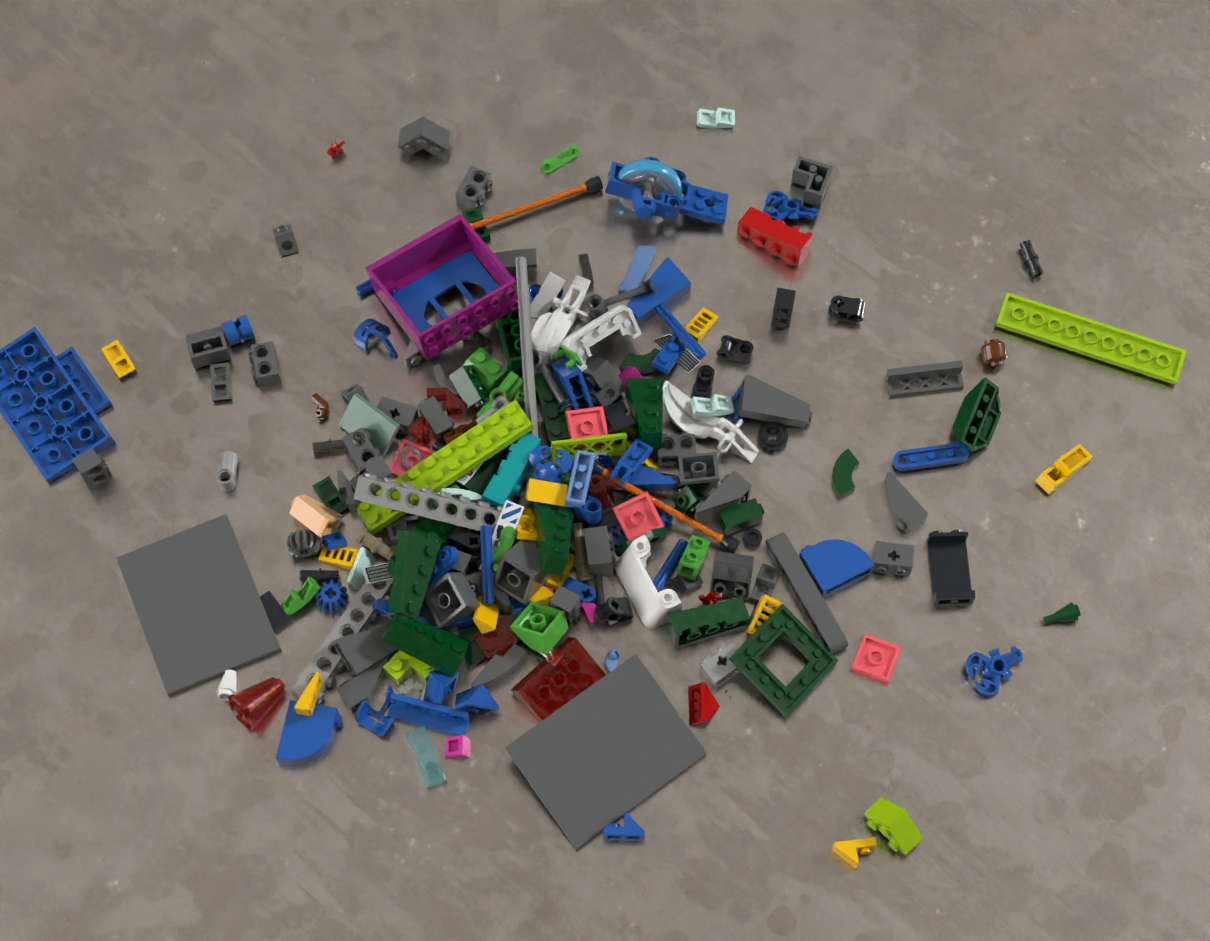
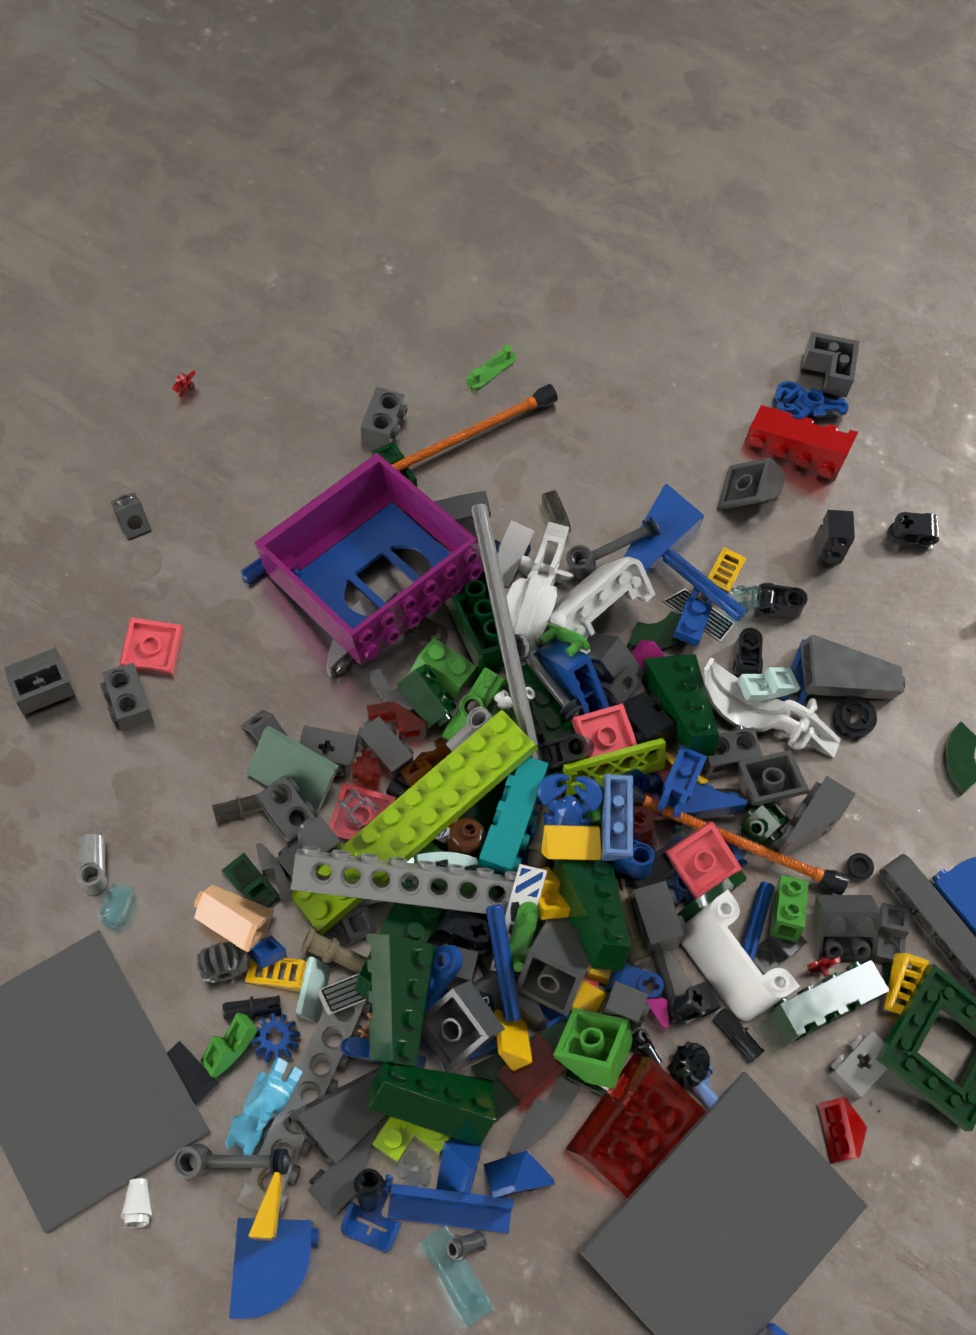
camera: 15 degrees left, 0 degrees up
dark grey slope [210,363,232,401] -> none
blue wheel [221,315,255,346] -> none
clear red cone [227,677,285,730] -> none
reddish brown arm [310,393,329,419] -> none
blue helmet [354,319,398,358] -> none
dark grey brick [398,117,450,156] -> none
dark pink slope [445,735,471,758] -> none
blue piece [605,156,728,225] -> none
medium blue slope [618,246,656,293] -> none
light aqua slope [697,107,735,129] -> none
dark green brick [719,498,764,536] -> none
none -> clear light blue brick [98,883,135,928]
none -> coral tile [119,618,184,676]
none -> dark grey piece [172,1144,289,1179]
none -> medium azure animal [225,1058,303,1155]
none -> black cone [354,1168,385,1212]
none -> reddish brown head [446,818,486,857]
none -> dark grey pin [447,1231,487,1261]
none -> white arm [494,687,535,710]
none -> black piece [537,734,594,772]
none -> black arm [631,1029,663,1069]
none -> black gear [667,1041,710,1089]
none -> black axle [714,1008,765,1063]
none -> dark grey slope [718,457,786,510]
none -> clear light blue piece [731,585,762,613]

